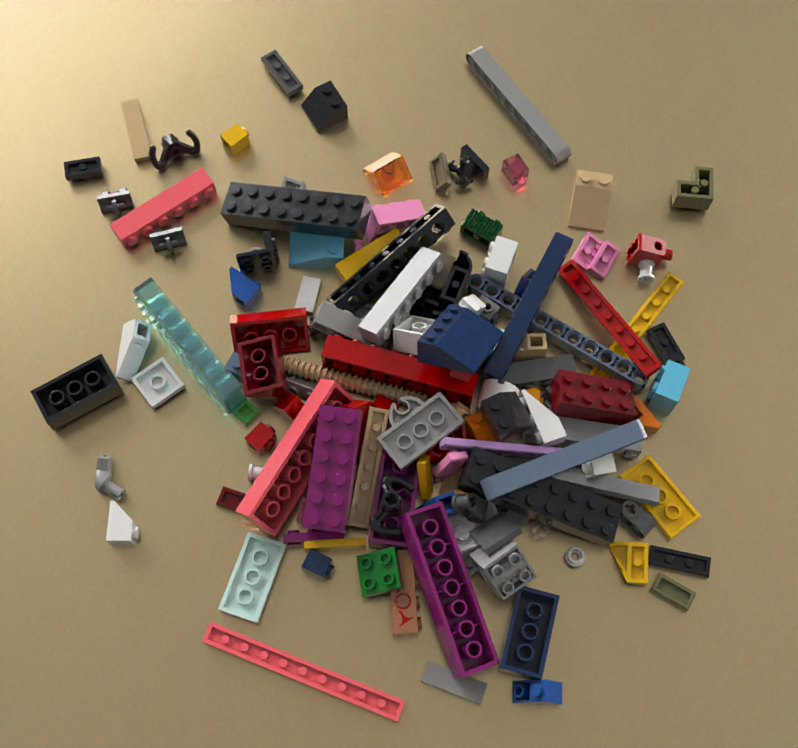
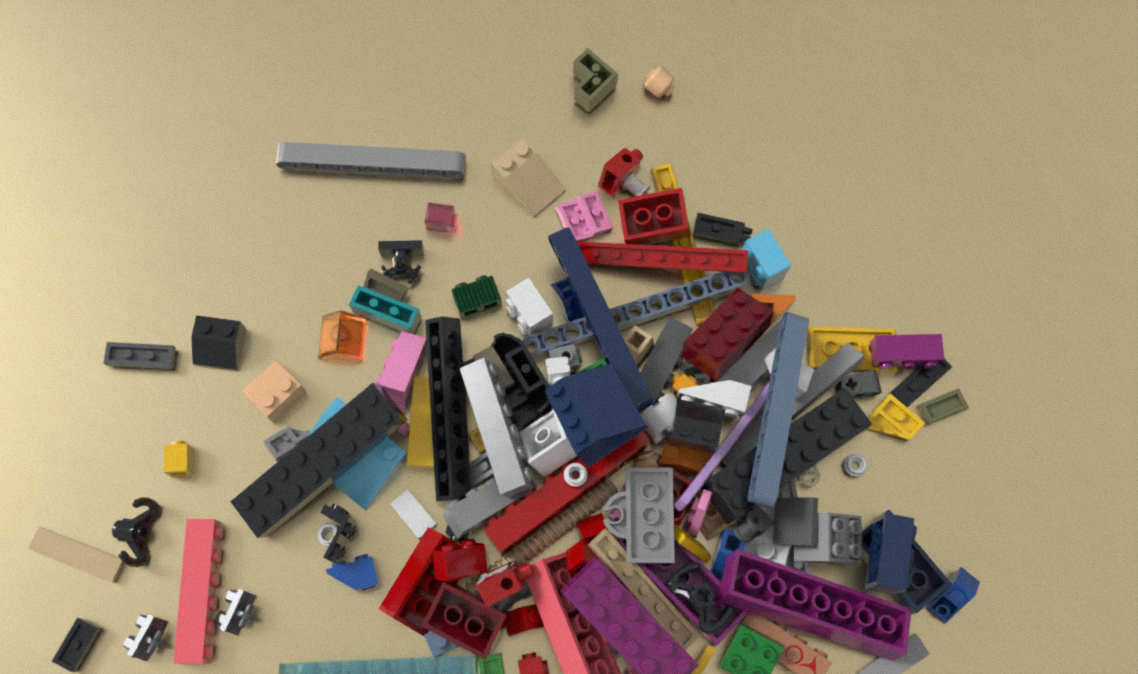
camera: 55 degrees left, 5 degrees up
none -> light nougat slope [243,360,306,422]
none -> teal brick [349,285,422,334]
none -> red brick [432,539,488,582]
none -> red torso [476,560,535,607]
none -> white plate [564,463,587,487]
none -> red brick [618,188,691,245]
none -> light nougat head [644,66,675,98]
none -> dark blue brick [865,513,917,595]
none -> magenta brick [870,334,945,370]

